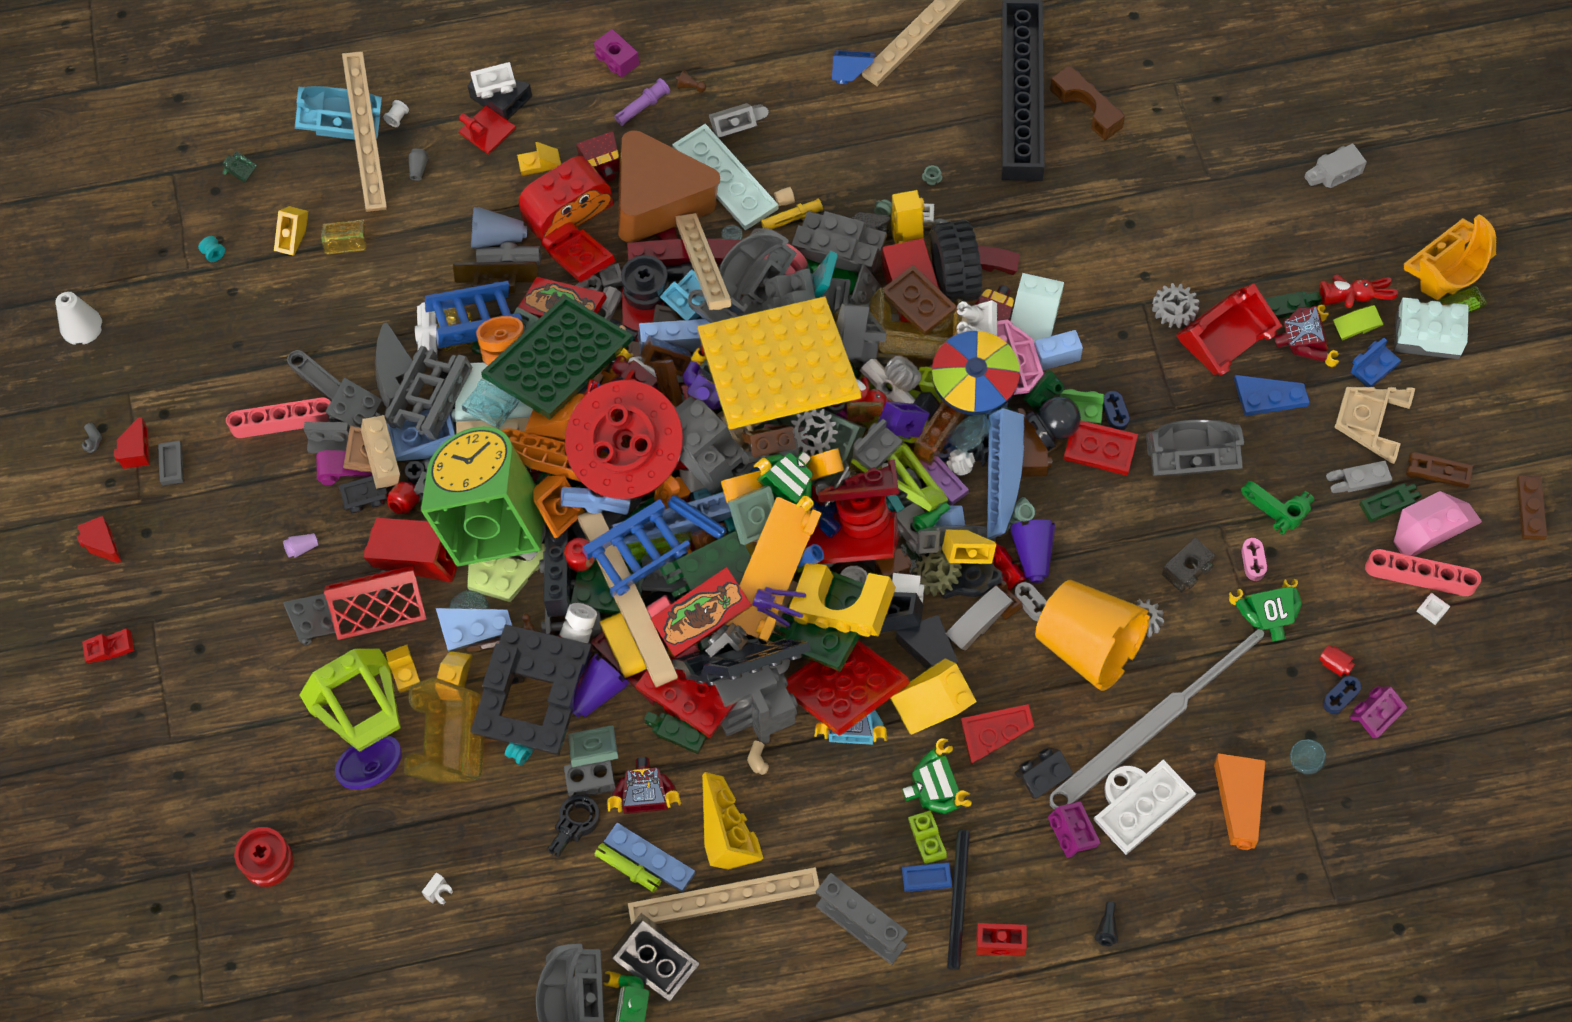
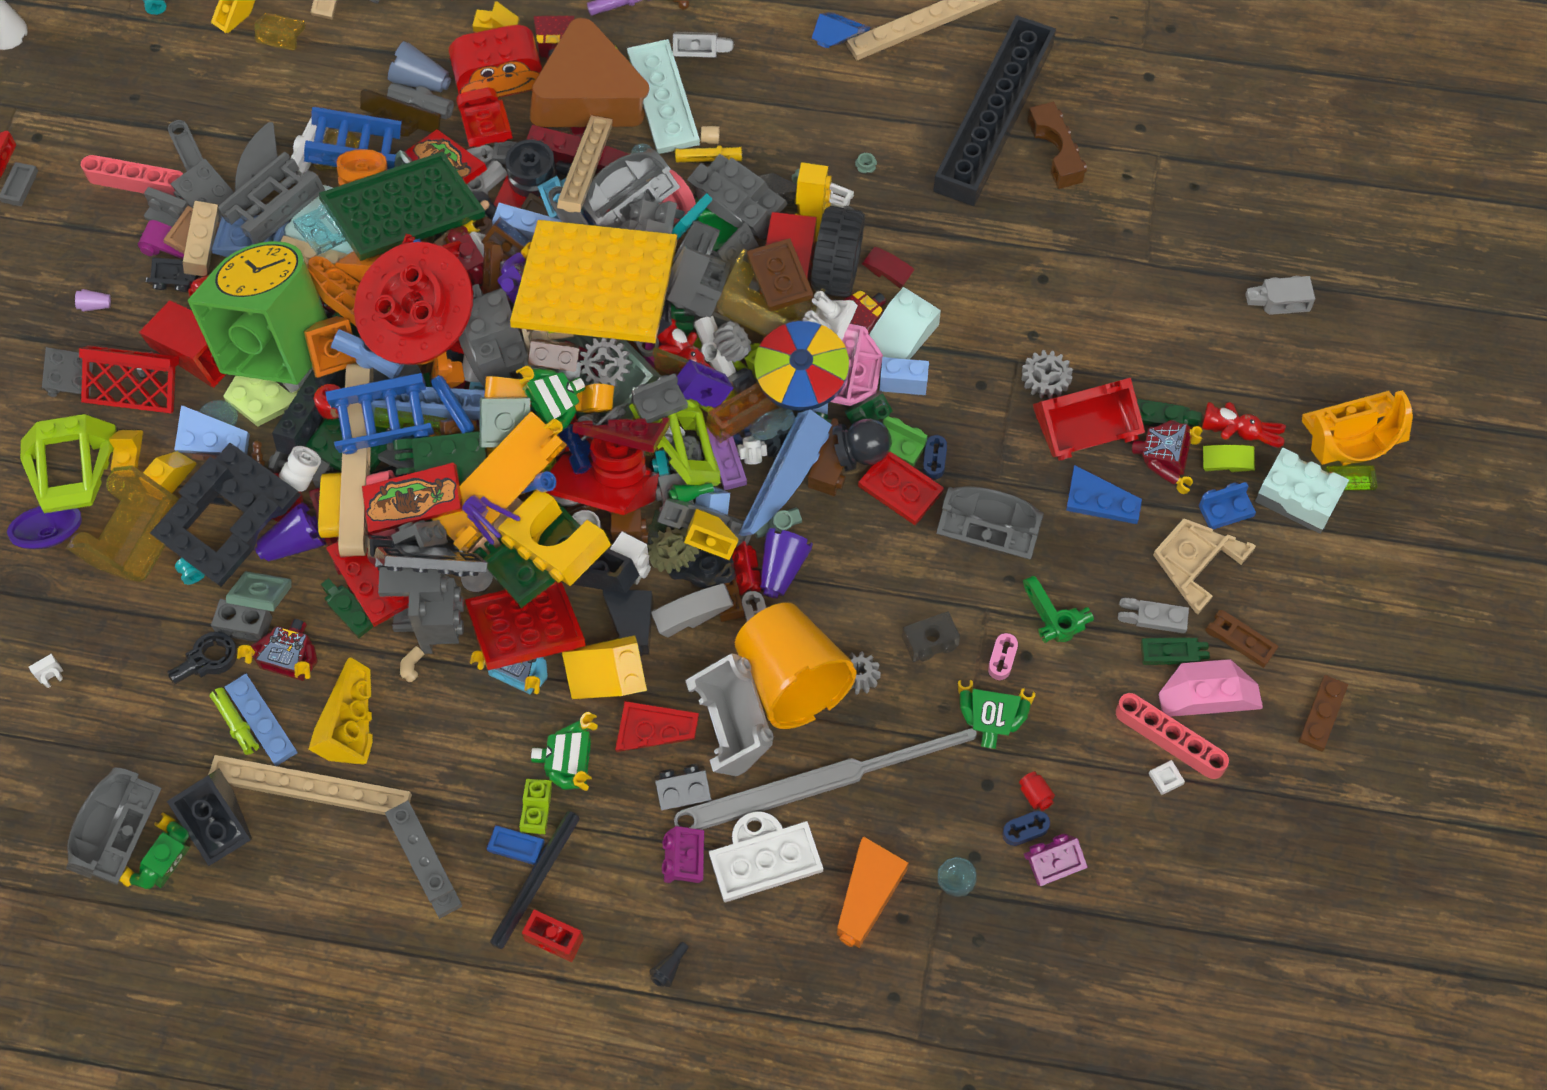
camera: 20 degrees right, 0 degrees up
none -> light grey windscreen [686,653,773,776]

